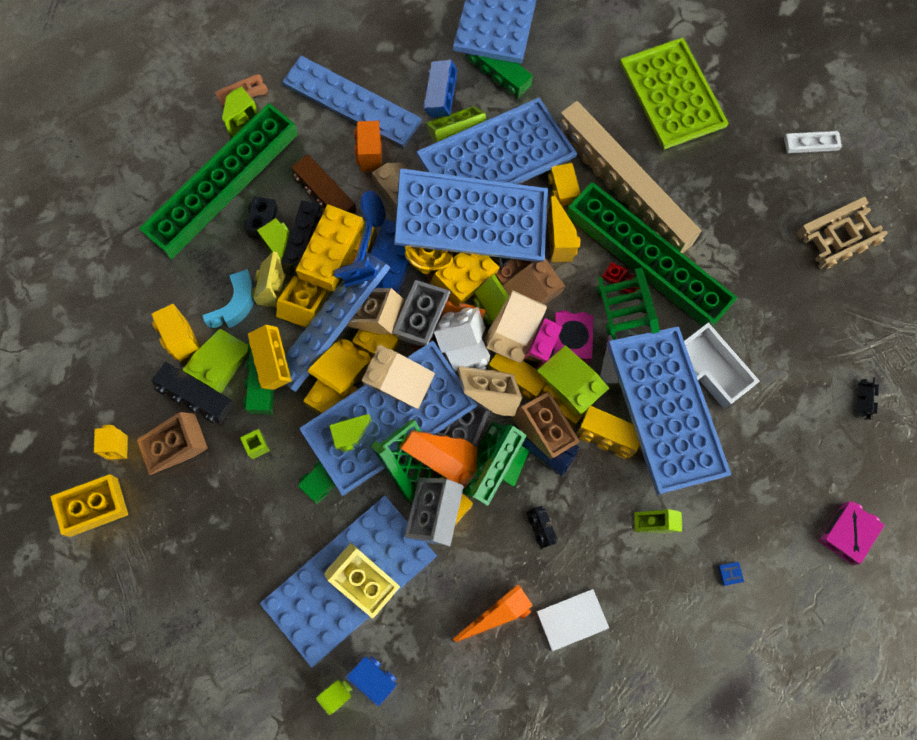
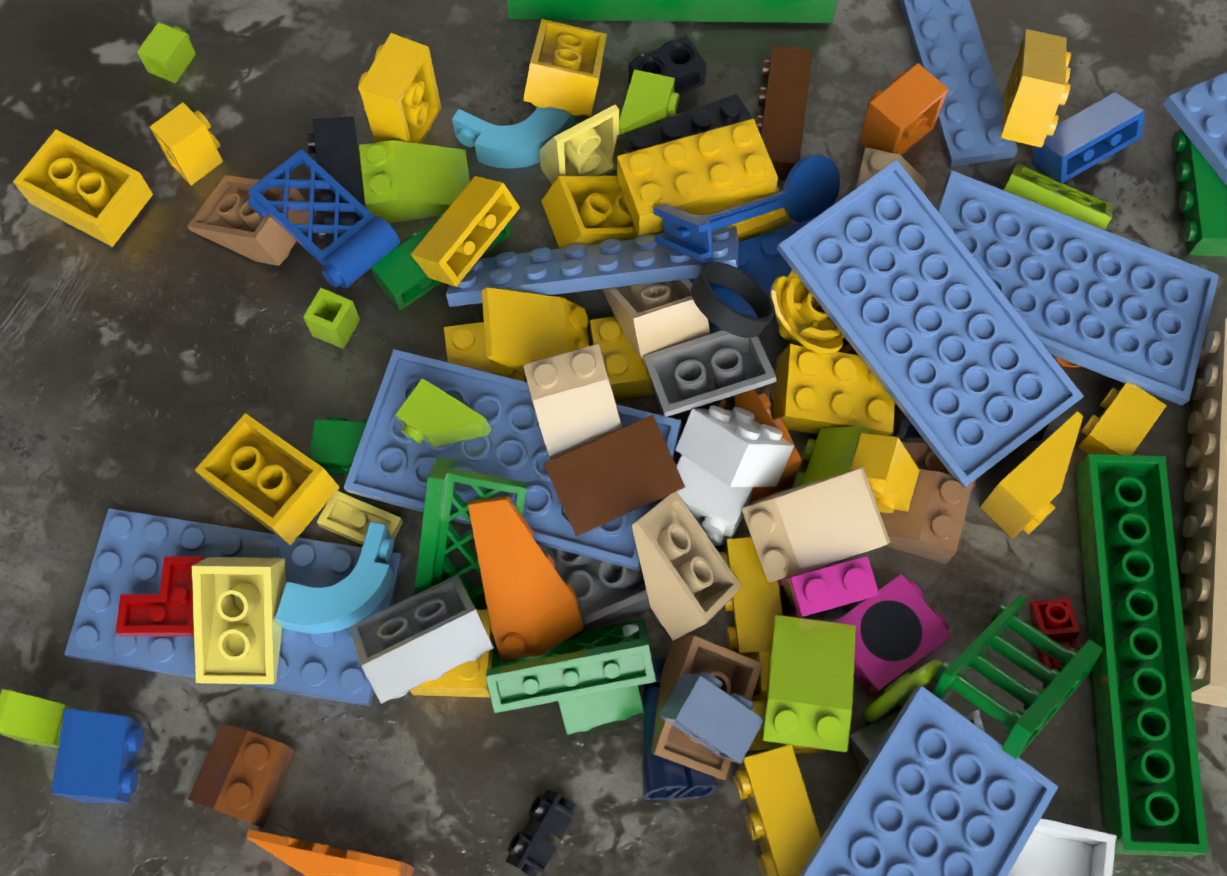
camera: 55 degrees right, 5 degrees down
none -> red plate [115,556,205,637]
none -> lime brick [137,22,196,84]
none -> dark orange slope [188,723,296,828]
none -> yellow brick [195,413,340,546]
none -> blue piece [247,149,400,289]
none -> medium azure arch [275,522,395,634]
none -> light yellow plate [317,491,403,545]
none -> yellow brick [523,19,607,116]
none -> reddish brown tile [544,415,685,537]
none -> sand blue brick [659,671,765,764]
none -> black tyre [691,263,775,338]
none -> yellow brick [850,433,920,513]
none -> lime plate [863,659,943,723]
none -> yellow brick [1001,29,1071,148]

